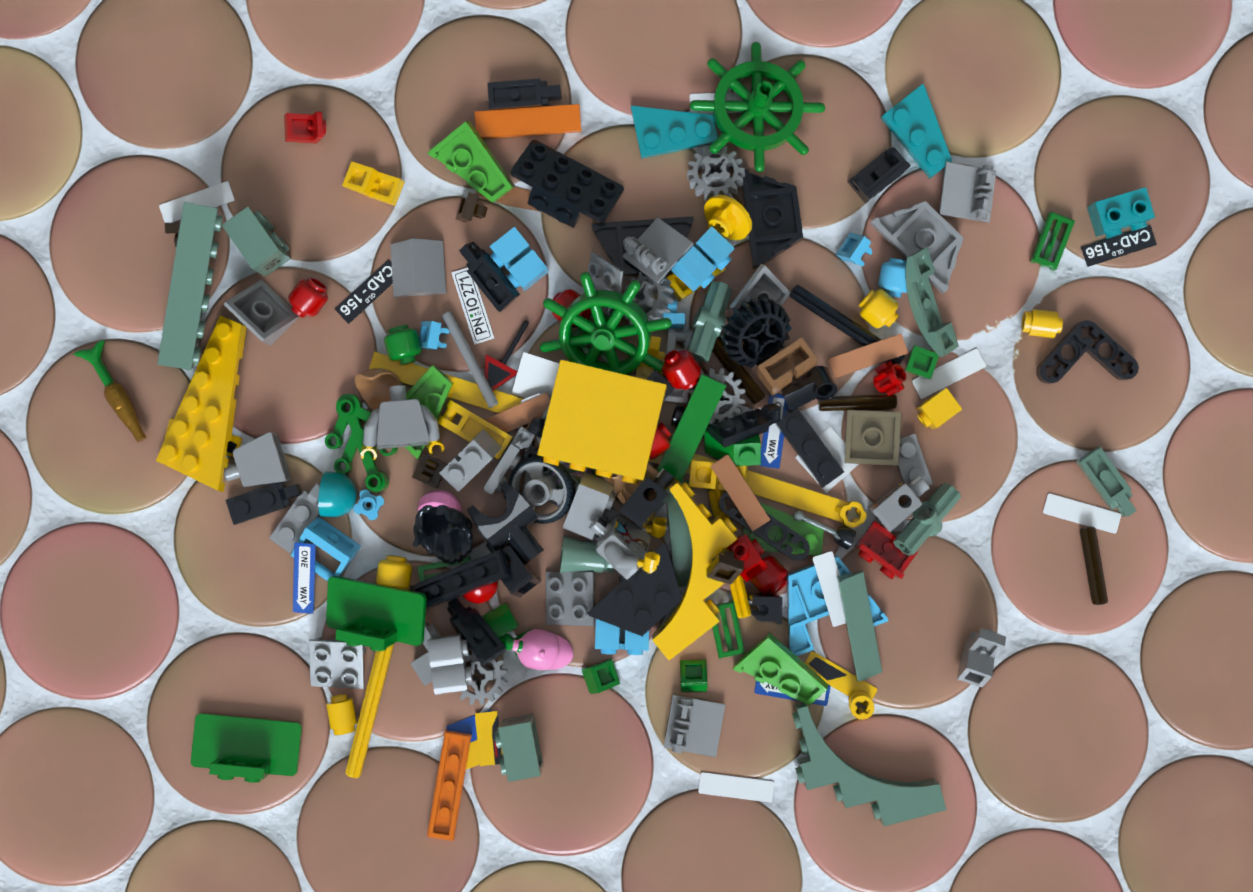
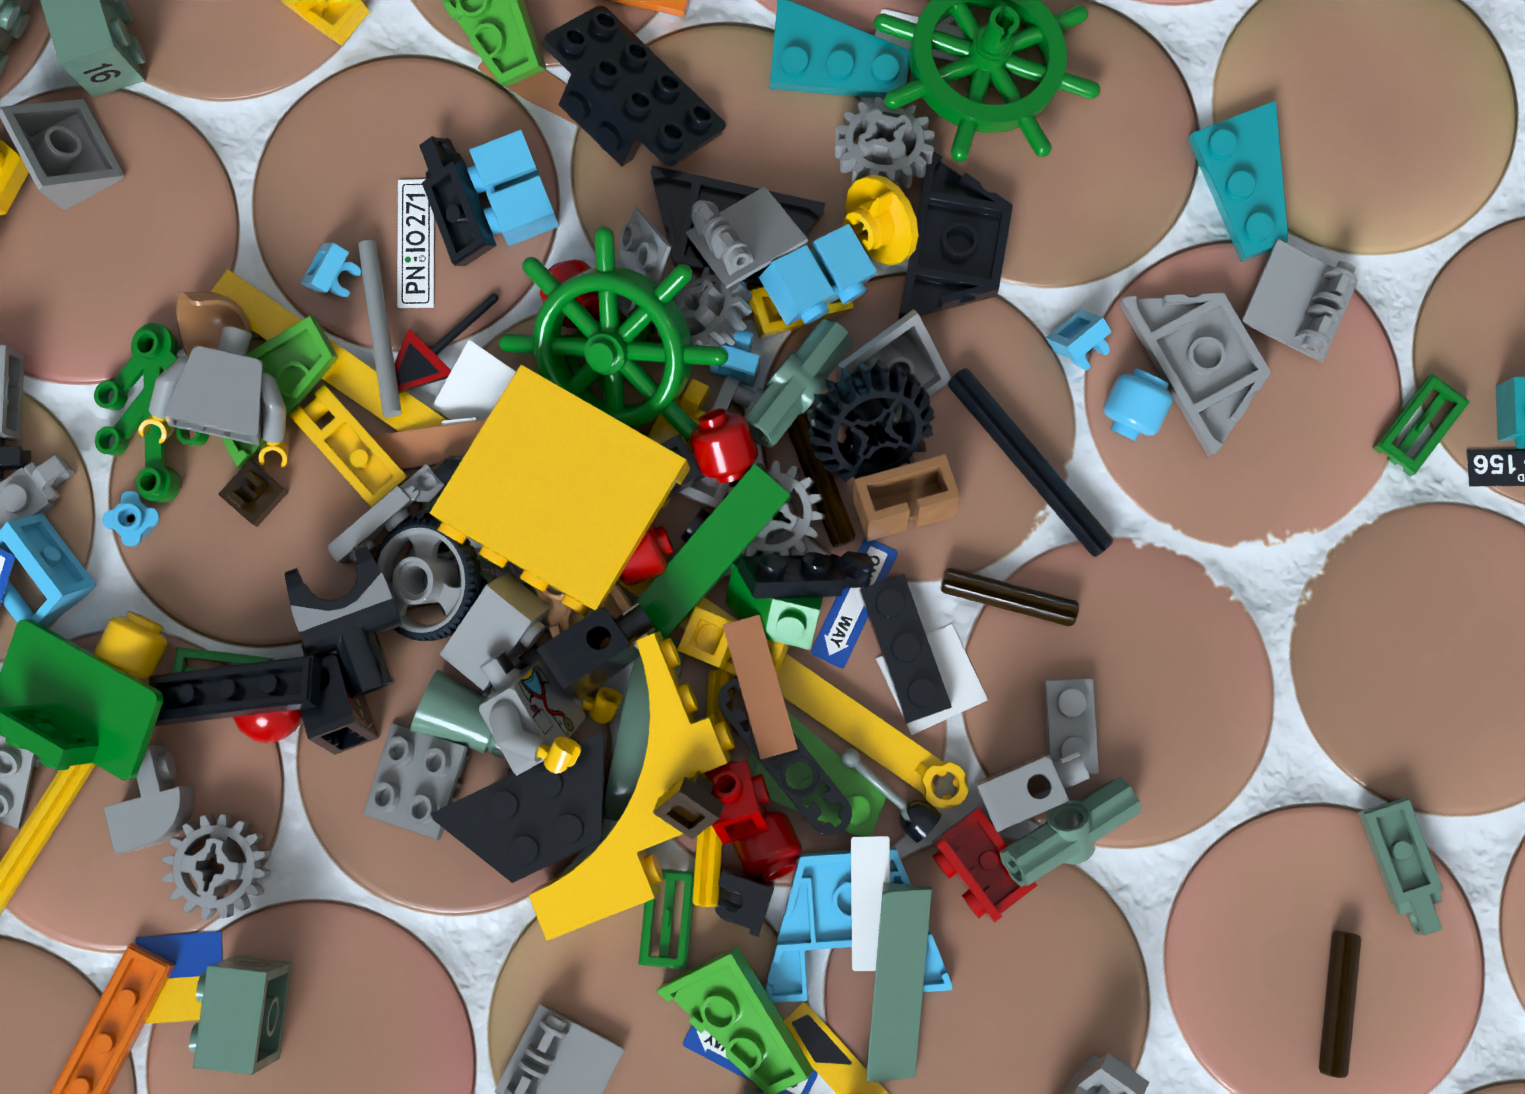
camera: 20 degrees right, 5 degrees down
red head [288,277,328,318] -> none
teal helmet [318,471,357,517] -> none
black sticker [335,259,393,324] -> none
green head [384,324,422,366] -> none
light grey slope [390,238,447,297] -> none
black hair [413,490,473,565] -> none
light grey brick [427,634,473,695] -> none
light grey piece [439,429,502,492] -> none
black hinge [447,598,506,666] -> none
dark brown tile [456,192,488,223] -> none
yellow sticker [475,711,502,766] -> none
green slope [483,602,519,638] -> none
bright pink hair [499,629,573,670] -> none
green slope [582,659,620,694] -> none
medium azure piece [595,619,649,655] -> none
green slope [680,660,708,693] -> none
black piece [781,366,837,411] -> none
nougat sticker [828,334,908,378] -> none
dark tan plate [844,410,902,466] -> none
black hinge [848,147,911,204] -> none
yellow head [858,289,899,329] -> none
red gear [873,361,906,396] -> none
green plate [904,345,939,380] -> none
sand green slope [905,247,959,357] -> none
white sticker [912,348,986,399] -> none
yellow brick [916,388,962,429] -> none
yellow brick [1021,309,1063,338] -> none
black beam [1036,320,1139,384] -> none
white sticker [1043,493,1121,534] -> none

